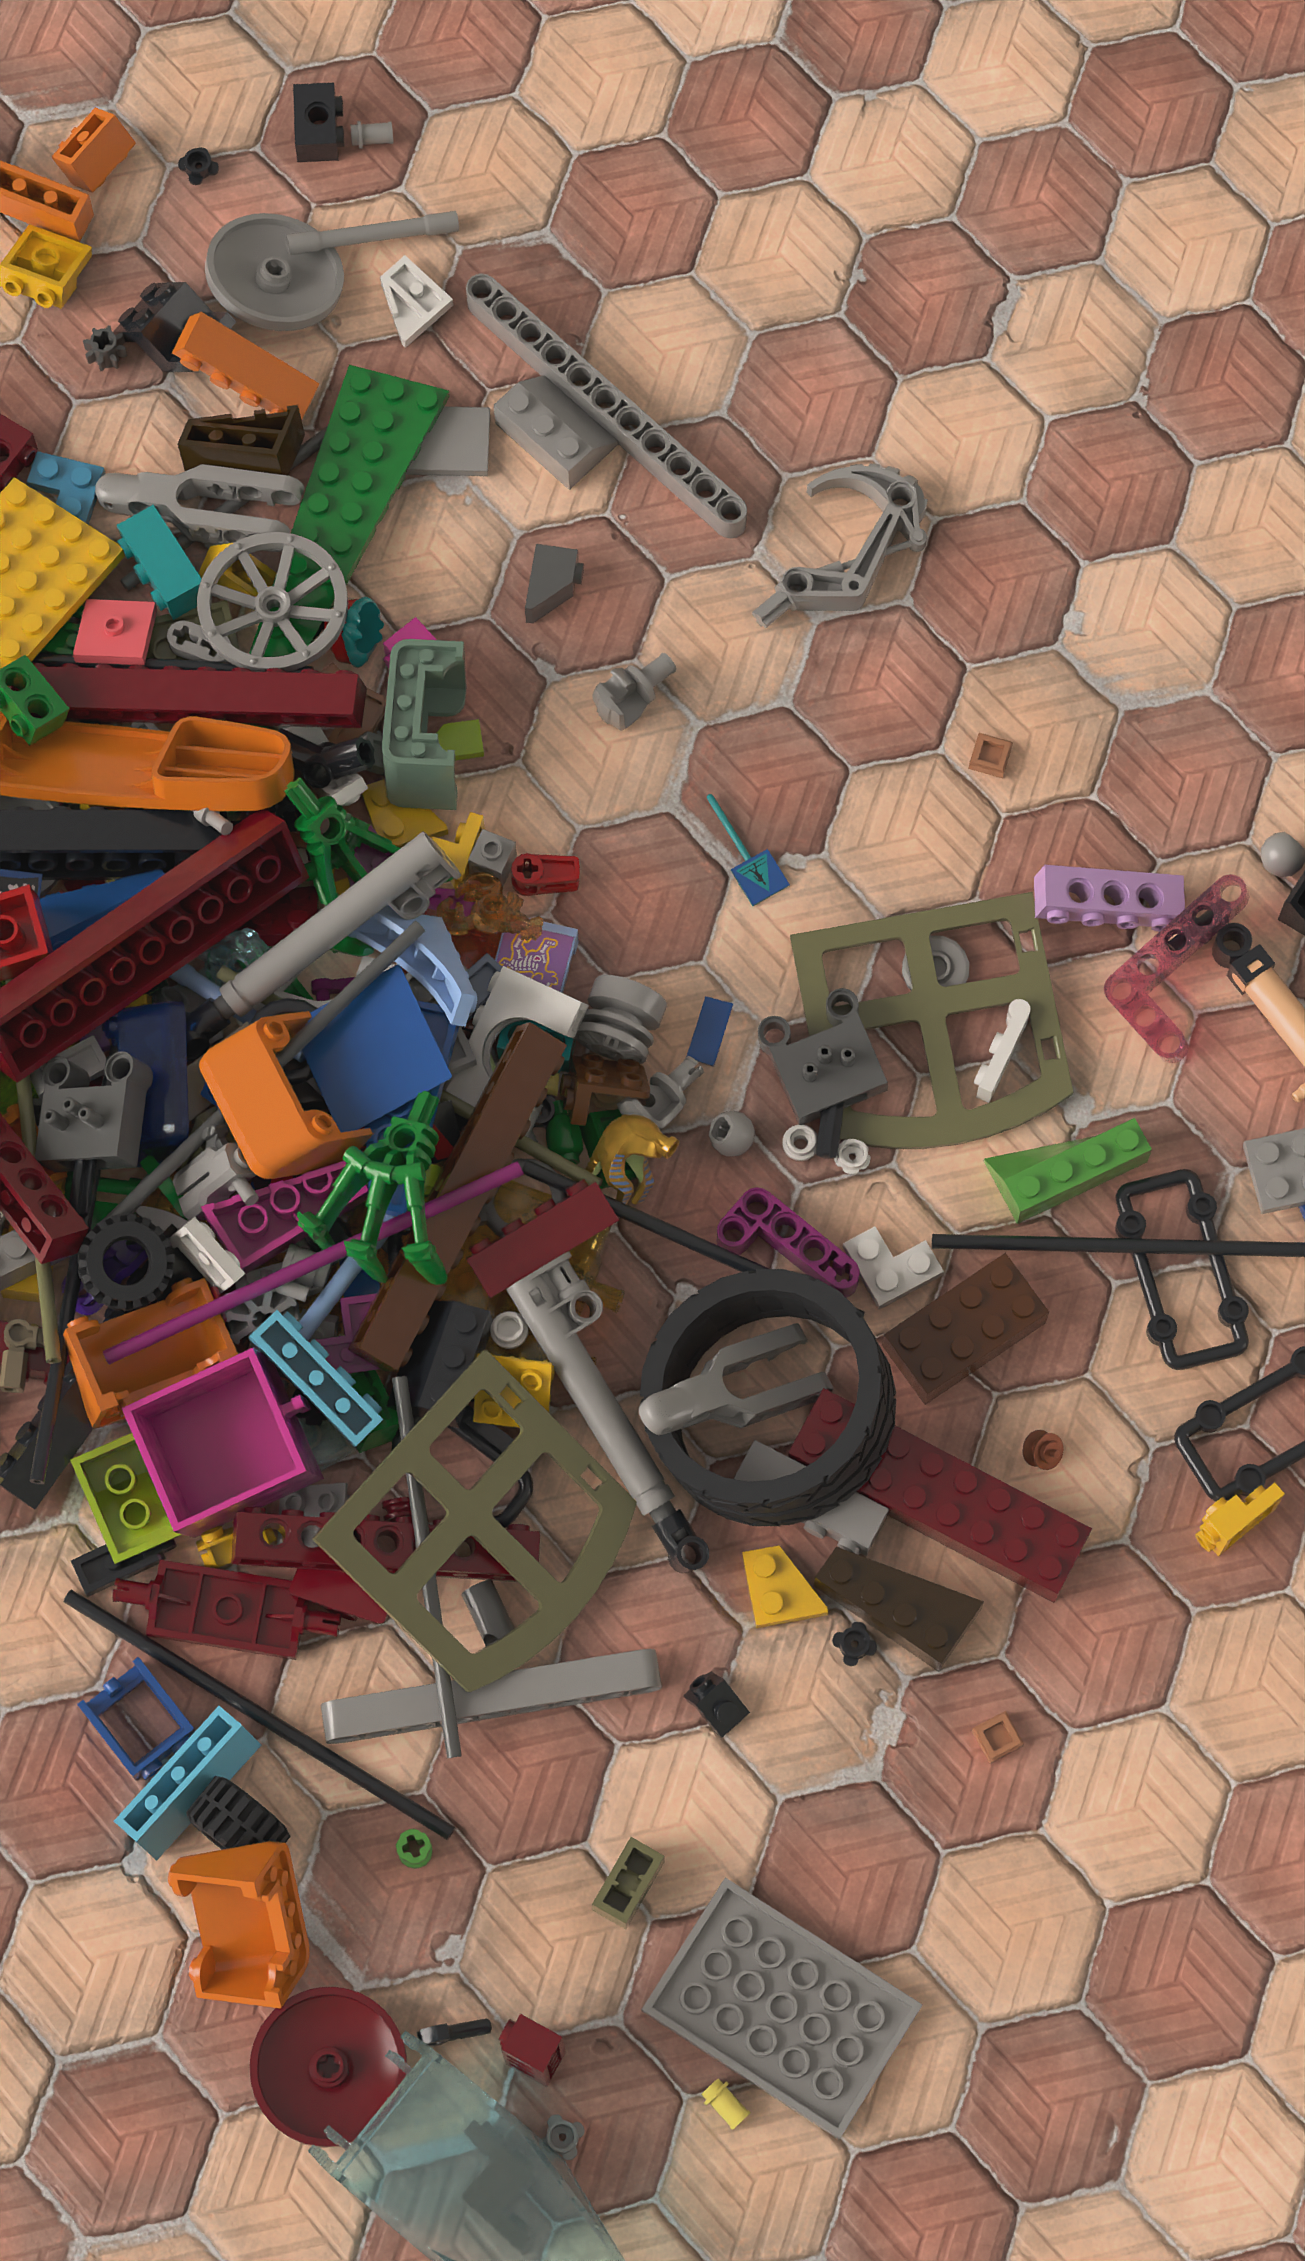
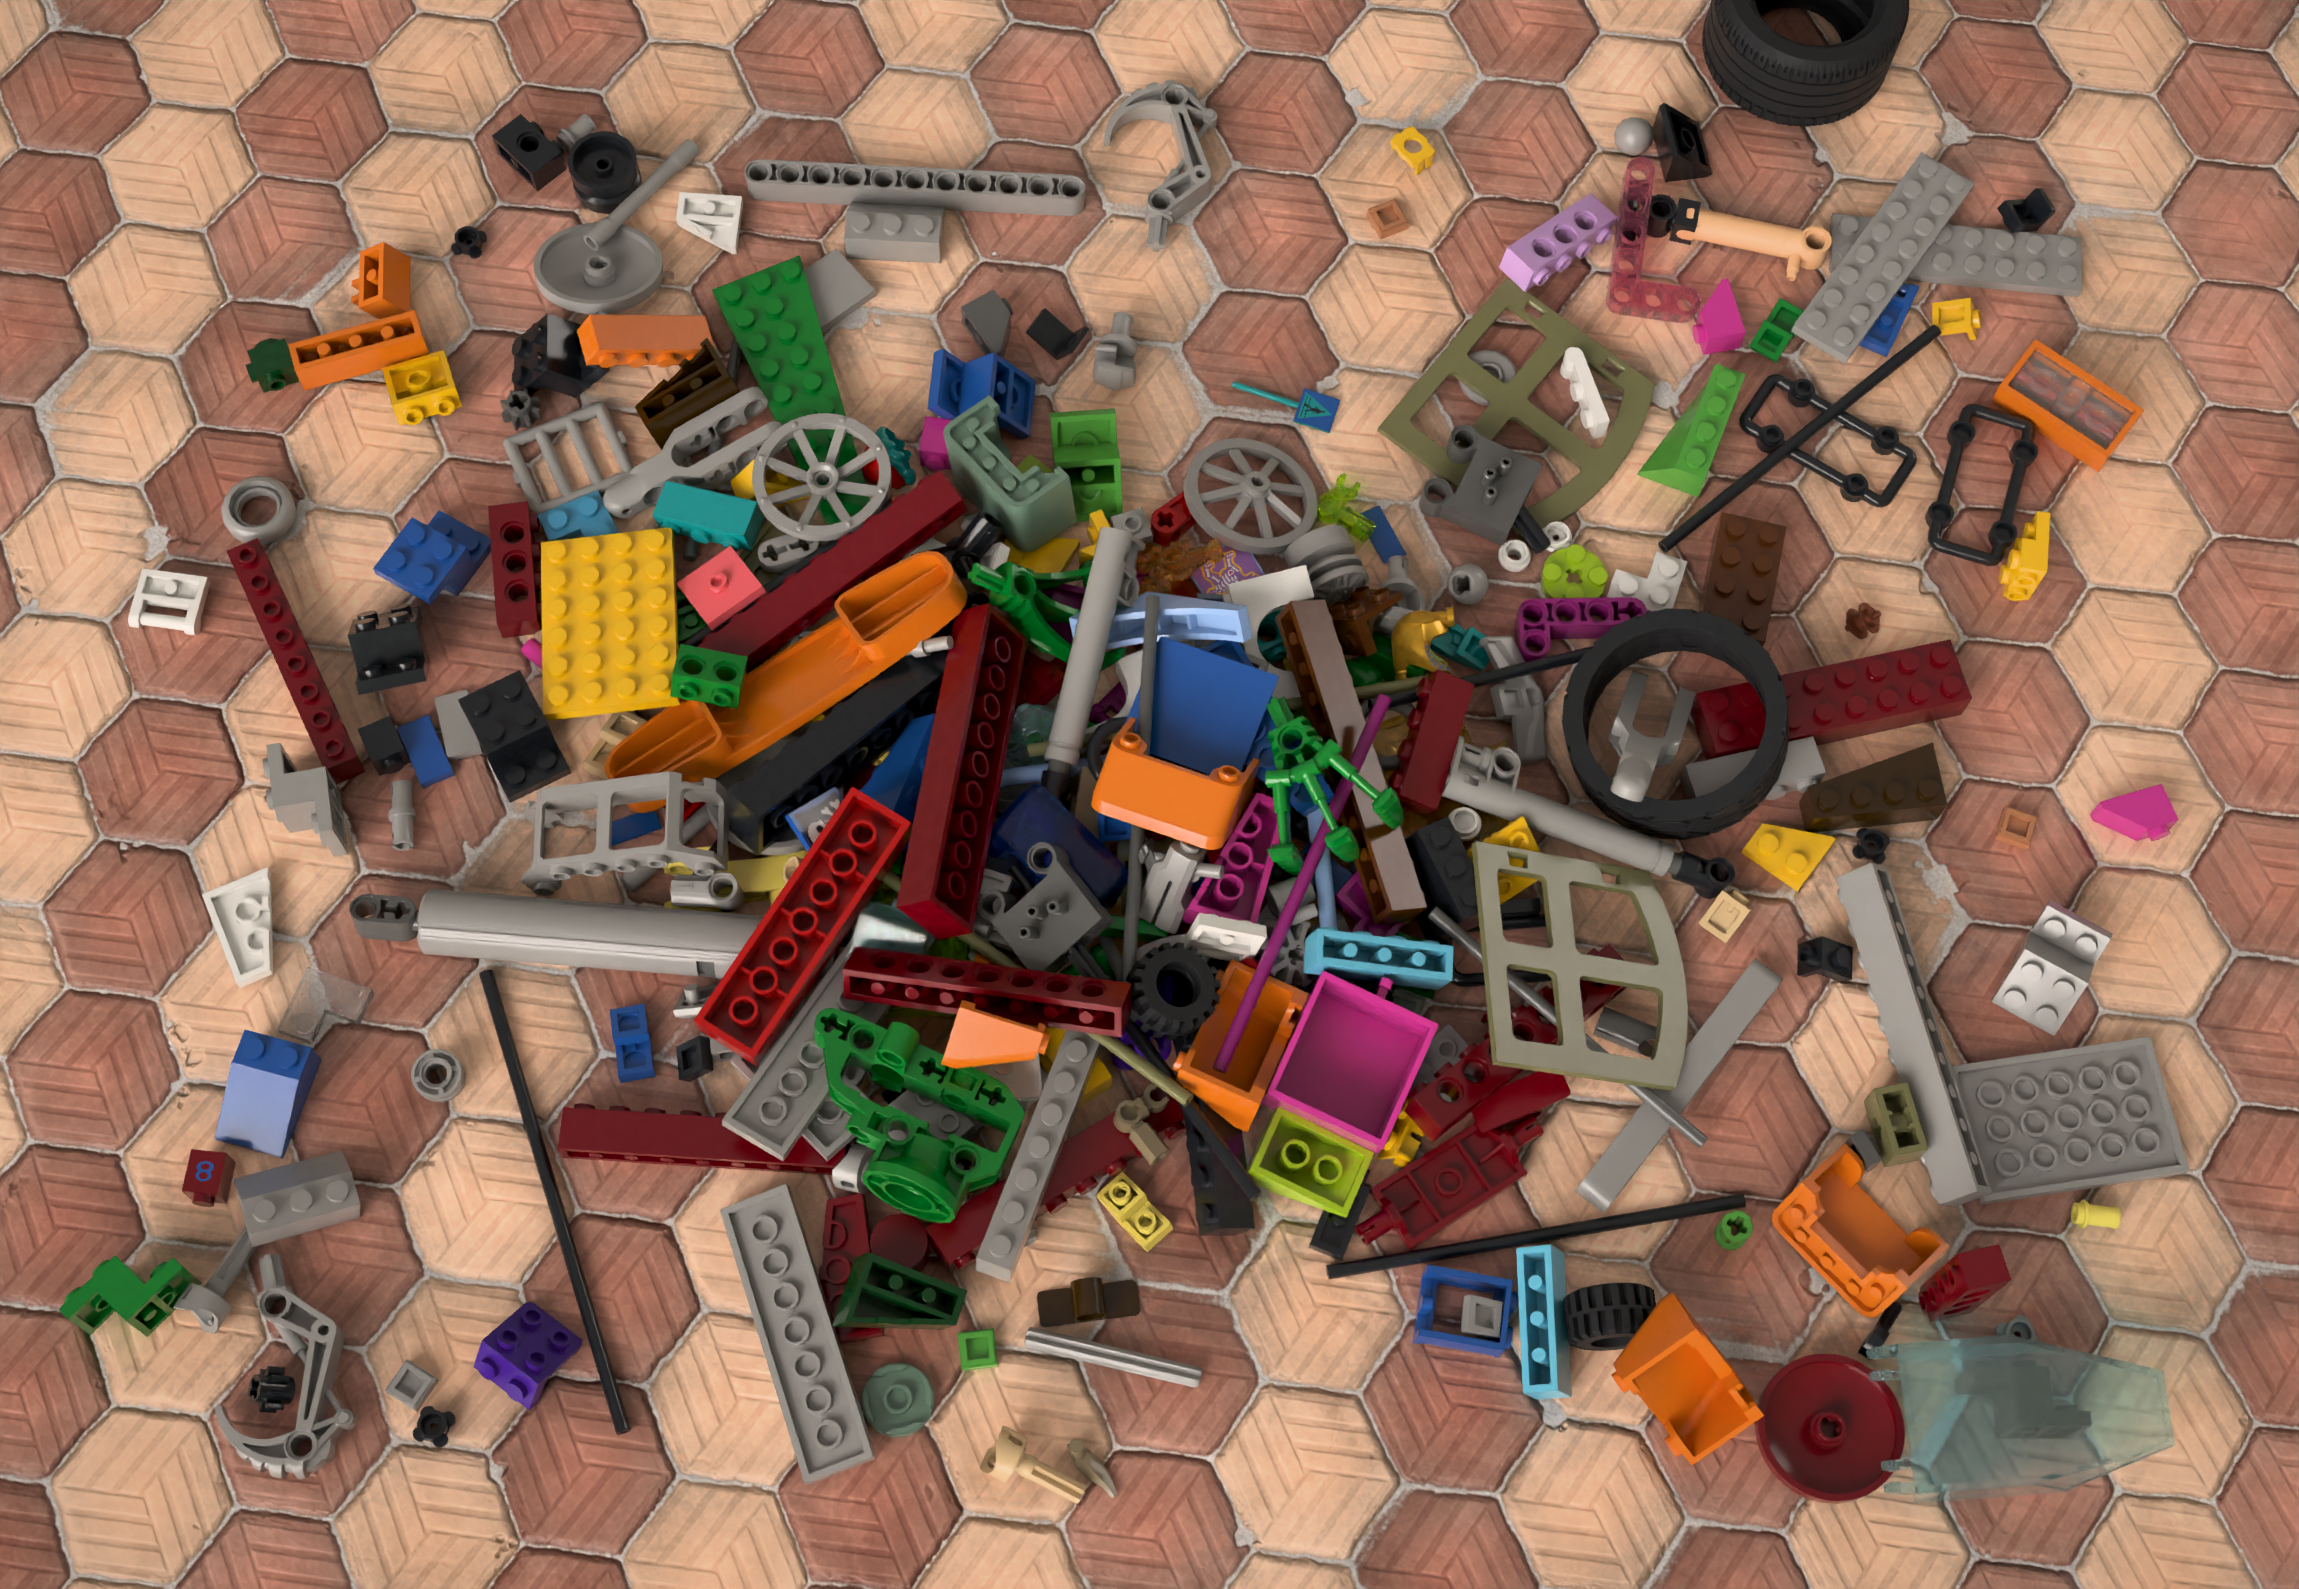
camera: 45 degrees left, 5 degrees down
none -> light grey bar [503,402,634,515]
none -> black wheel [567,131,642,214]
none -> blue bracket [927,349,1036,440]
none -> black bracket [1026,308,1089,360]
none -> bright green bracket [1050,408,1123,522]
none -> light grey wheel [1183,438,1318,554]
none -> clear neon green bar [1317,473,1376,543]
none -> yellow piece [1390,126,1436,175]
none -> teal slope [1430,623,1490,672]
none -> light grey plate [1460,1295,1503,1340]
none -> light grey plate [1479,636,1547,766]
none -> lime plate [1541,544,1608,598]
none -> dark pink slope [1693,278,1746,355]
none -> tan bracket [1698,889,1752,944]
none -> green slope [1748,298,1804,363]
none -> orange windscreen [1772,1143,1950,1318]
none -> light grey brick [1836,862,1992,1207]
none -> dark grey plate [1844,1130,1882,1174]
none -> light grey bracket [1991,900,2113,1036]
none -> dark pink slope [2090,784,2179,841]

